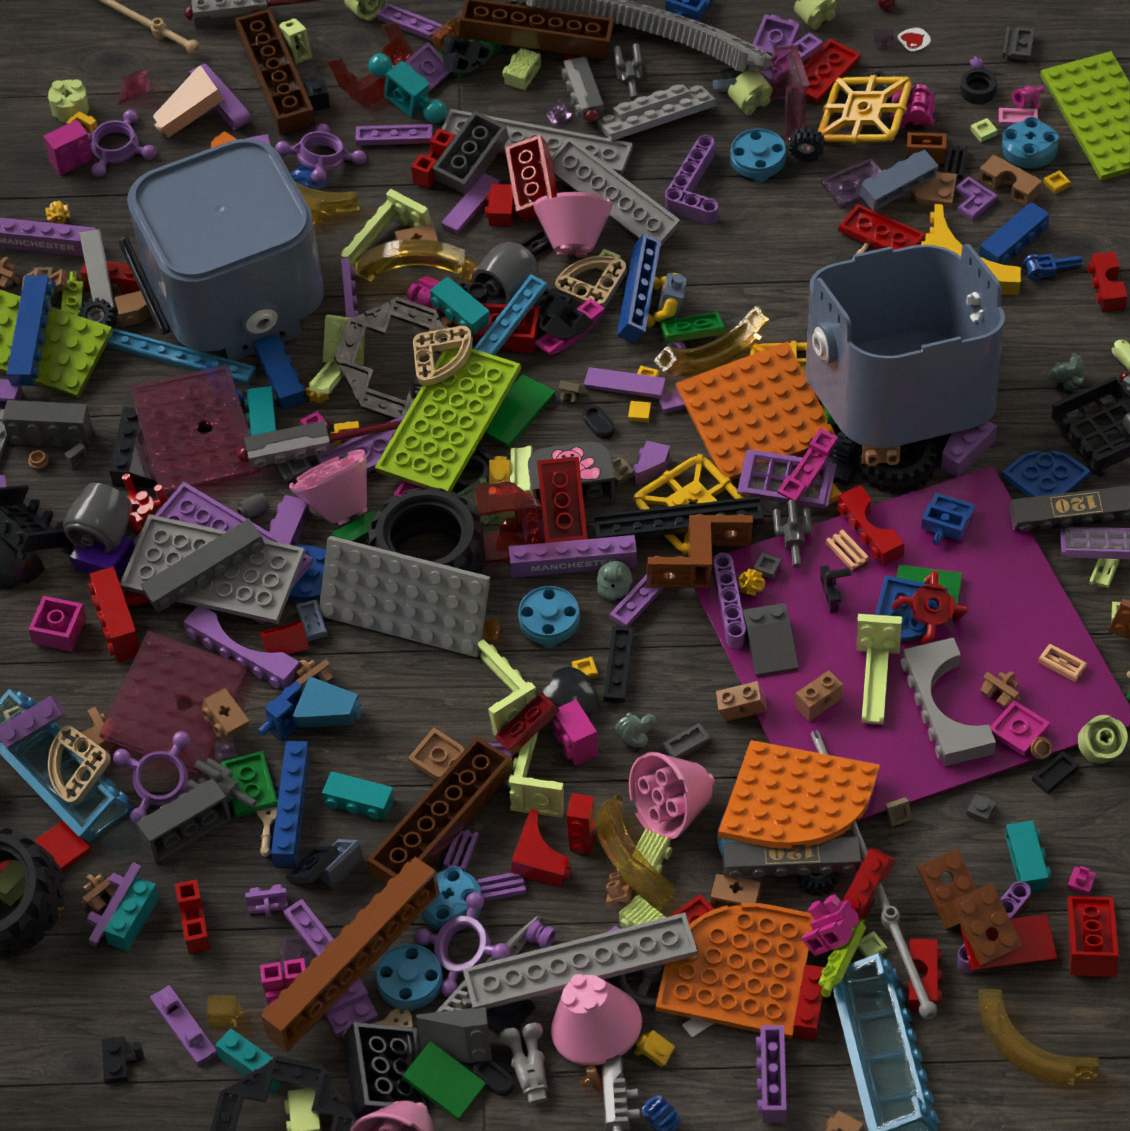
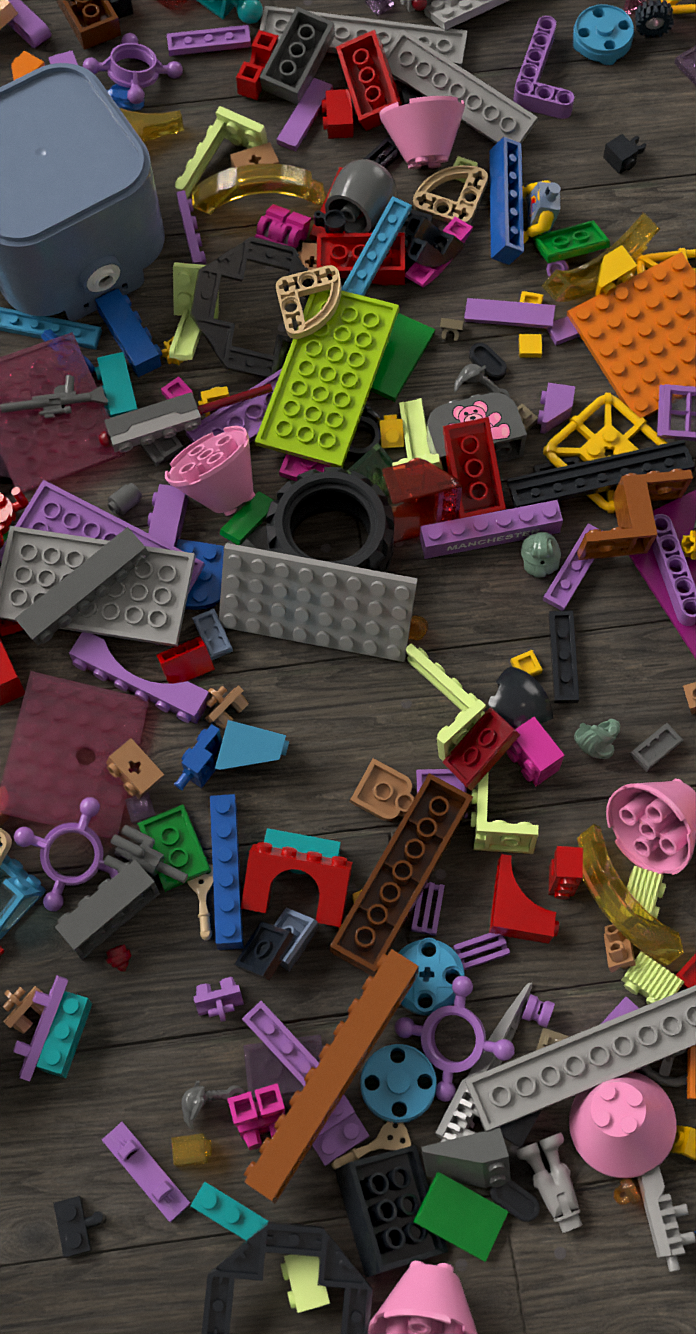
camera: 10 degrees left, 15 degrees up
red arch [175,879,211,954] -> none
teal brick [430,276,490,336] -> none
dark azure piece [518,586,580,648] -> none
none -> dark grey piece [0,375,108,419]
none -> dark red plate [106,944,131,972]
none -> dark grey piece [181,1080,245,1130]
none -> red arch [241,842,353,927]
none -> dark grey piece [454,364,509,397]
none -> yellow slope [595,245,638,296]
none -> black brick [603,134,647,174]

